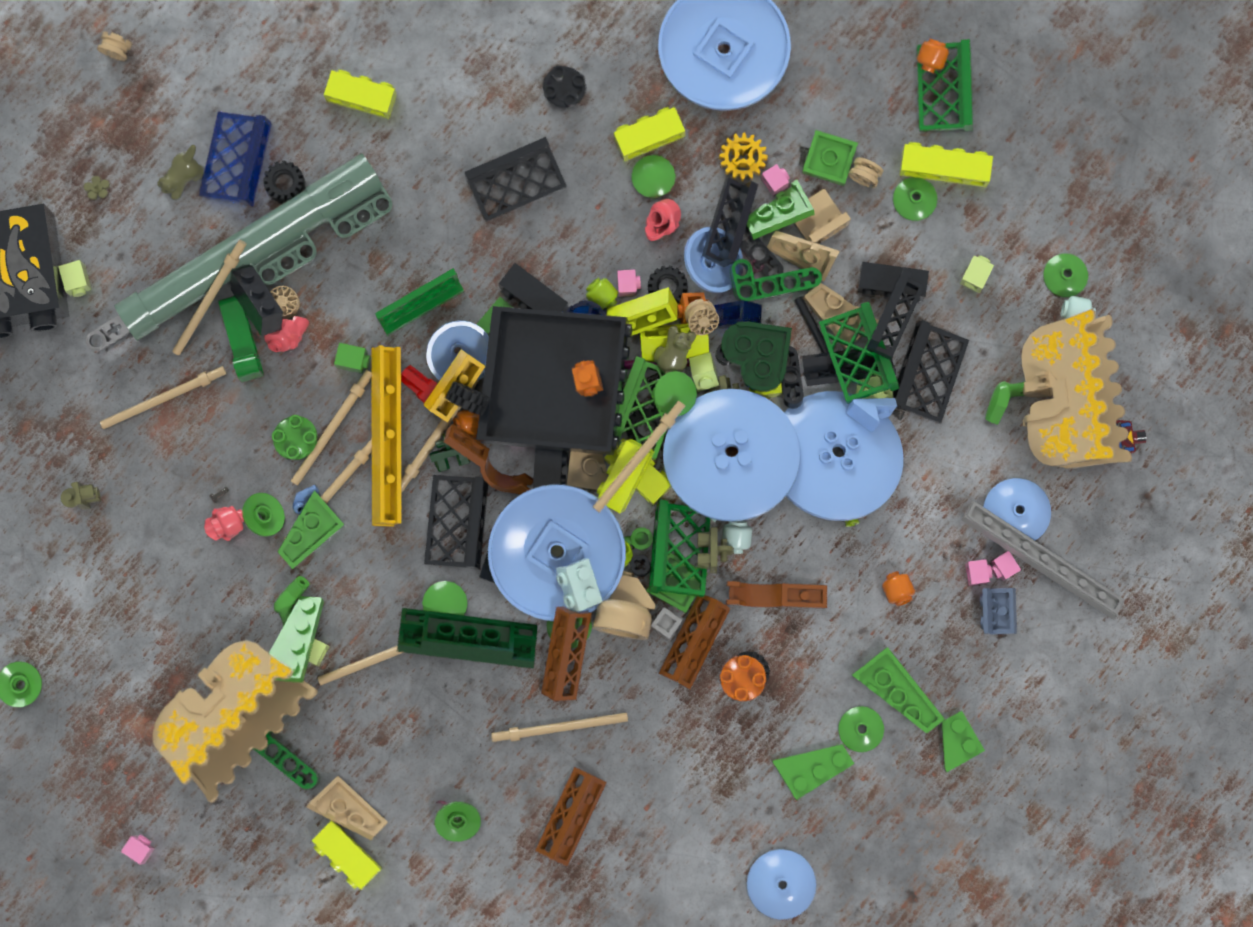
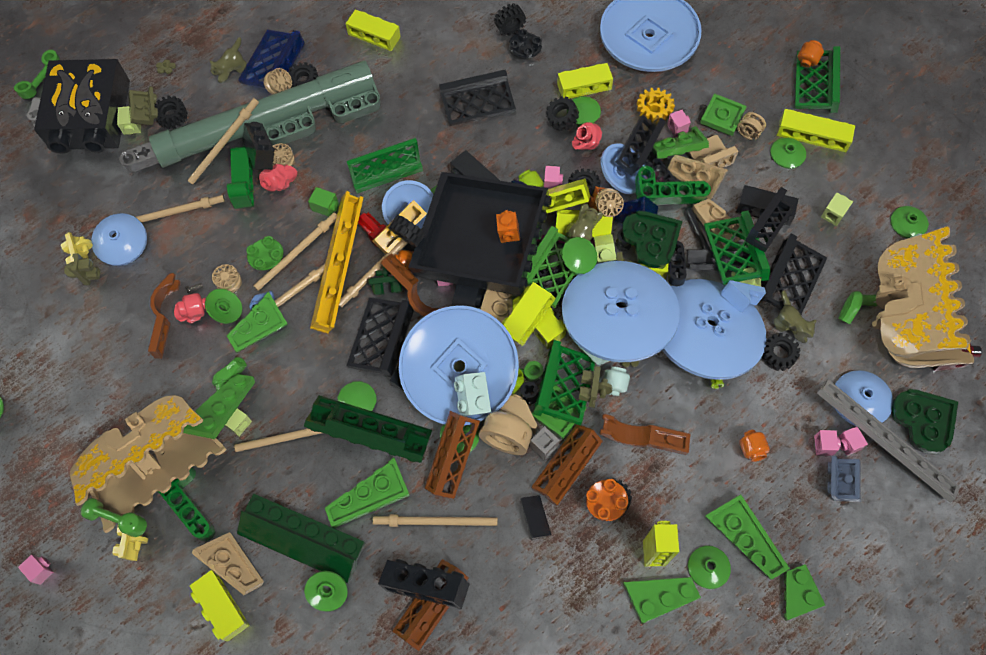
camera: 10 degrees right, 15 degrees down
tan bar [593,401,685,513] -> none
none -> light yellow hips [61,232,93,264]
none -> bright green piece [81,498,147,537]
none -> light blue dish [91,213,147,266]
none -> light yellow hips [112,527,148,561]
none -> olive bracket [128,86,158,125]
none -> dark orange piece [148,273,180,359]
none -> black tyre [154,96,188,129]
none -> tan wheel [212,264,242,293]
none -> dark green slope [237,493,366,584]
none -> tan wheel [264,68,292,94]
none -> bright green wing [325,458,410,528]
none -> black brick [378,559,470,609]
none -> black tyre [494,3,526,36]
none -> black slope [520,495,552,541]
none -> black tyre [546,96,579,131]
none -> neon yellow brick [643,521,679,567]
none -> black tyre [762,333,801,371]
none -> olive animal [774,290,817,343]
none -> dark green plate [892,389,958,454]

